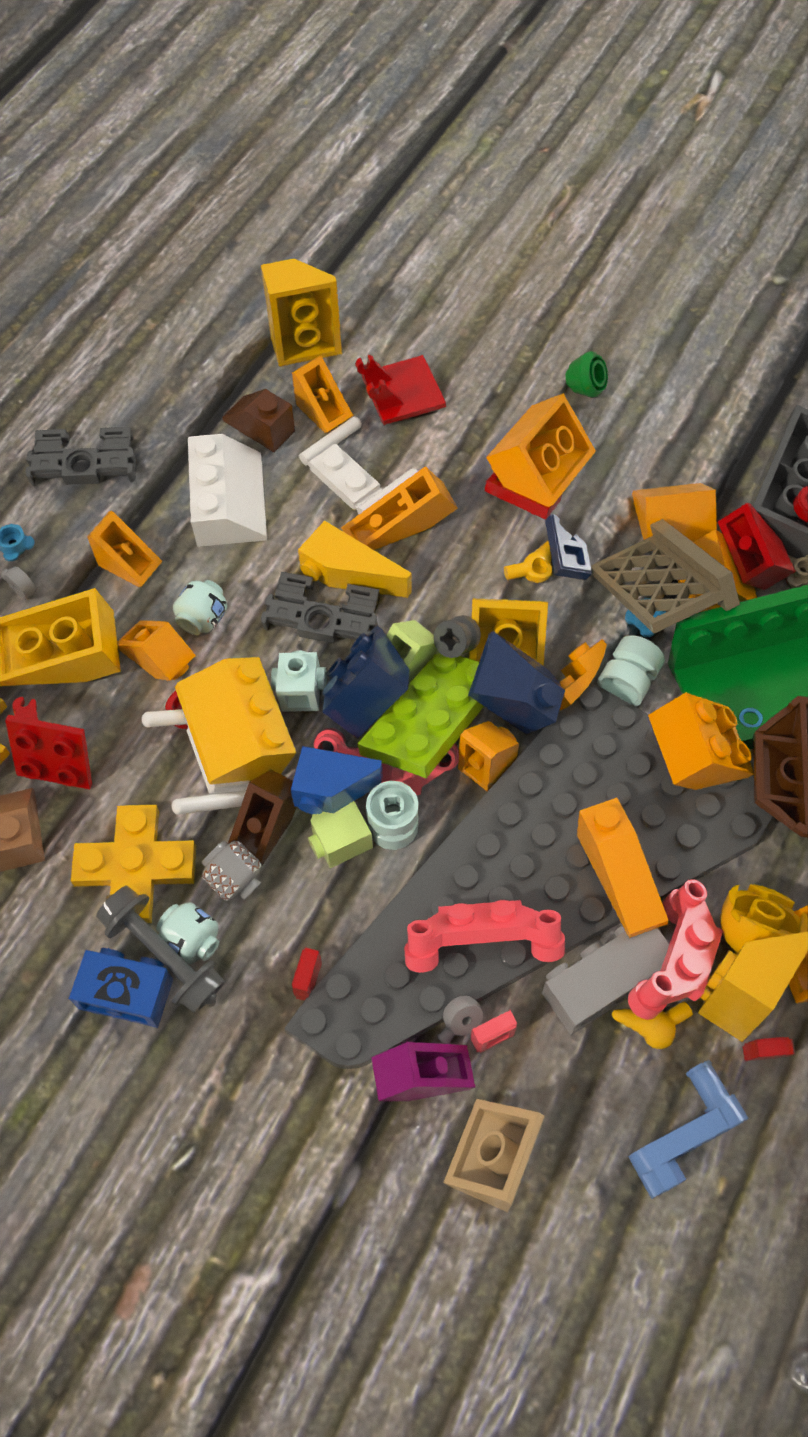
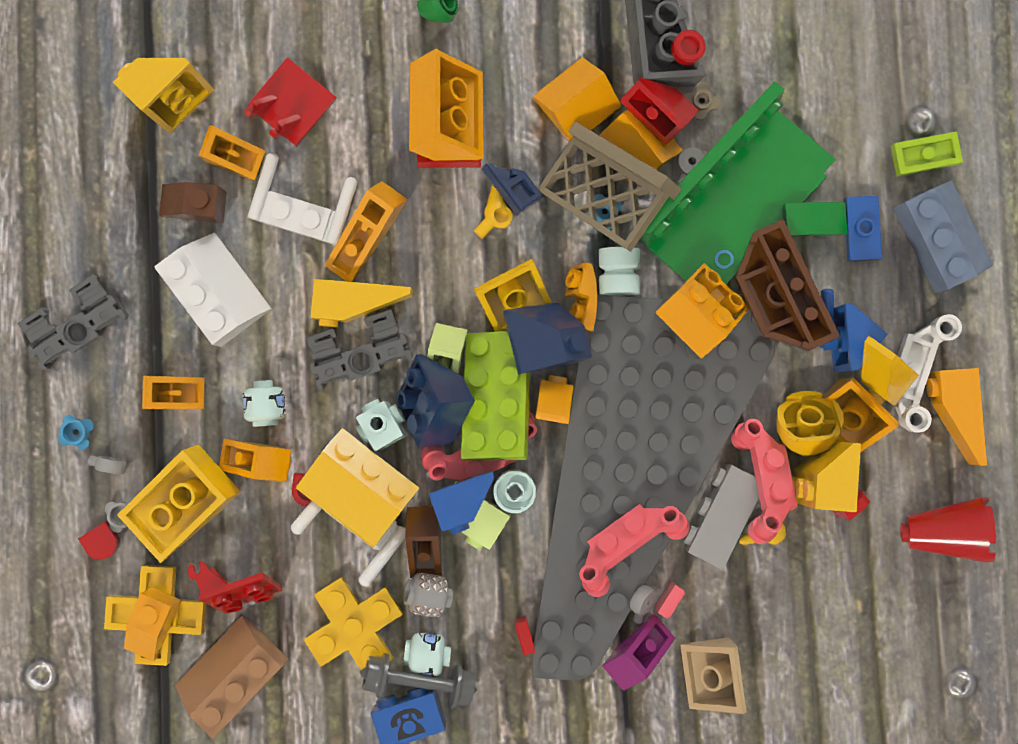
camera: 35 degrees left, 25 degrees up
dark grey wheel [433,615,481,658] -> none
light orange slope [577,798,669,938] -> none
medium blue beam [628,1060,749,1199] -> none

